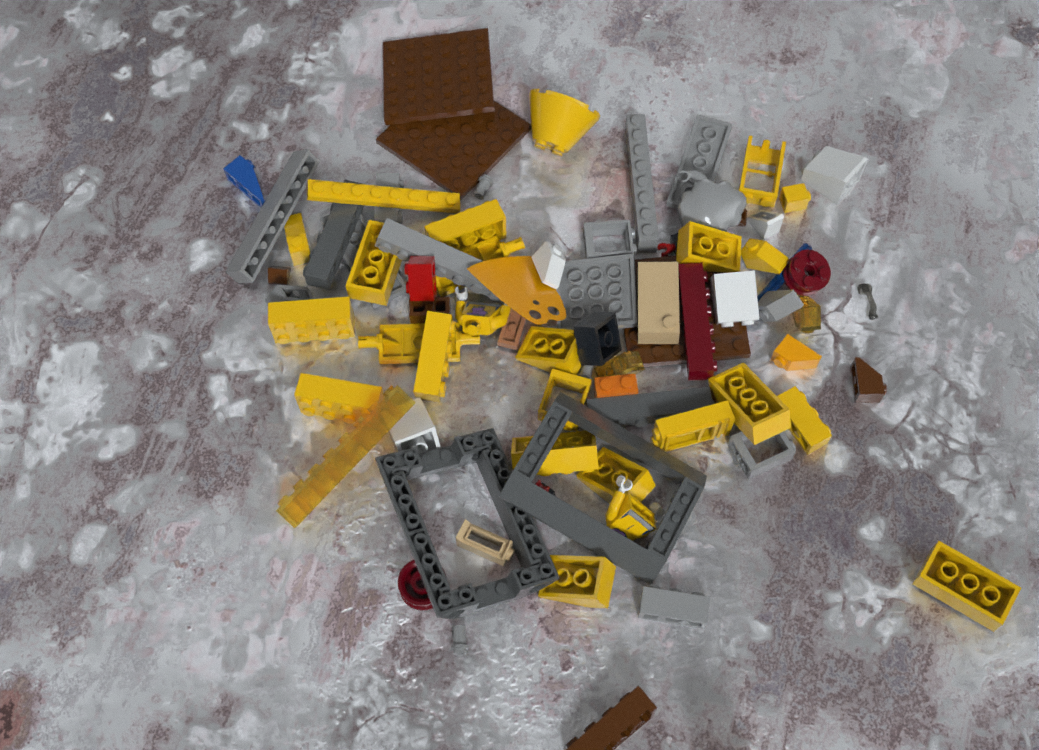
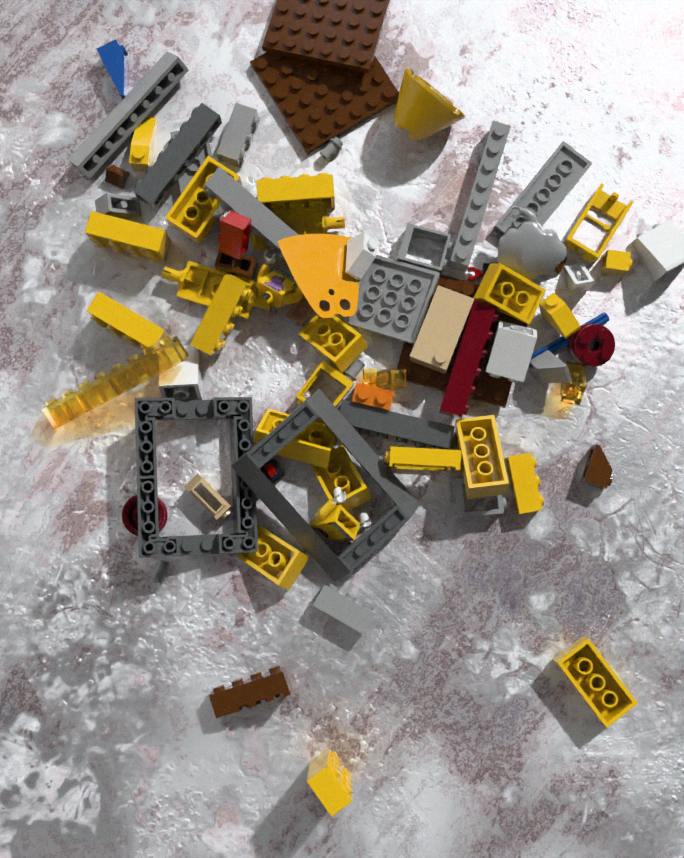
camera: 20 degrees right, 20 degrees up
yellow plate [307,179,461,214] -> none
black brick [574,312,622,366] -> none
light orange slope [771,334,822,371] -> none
clear smoke piece [857,283,878,320] -> none

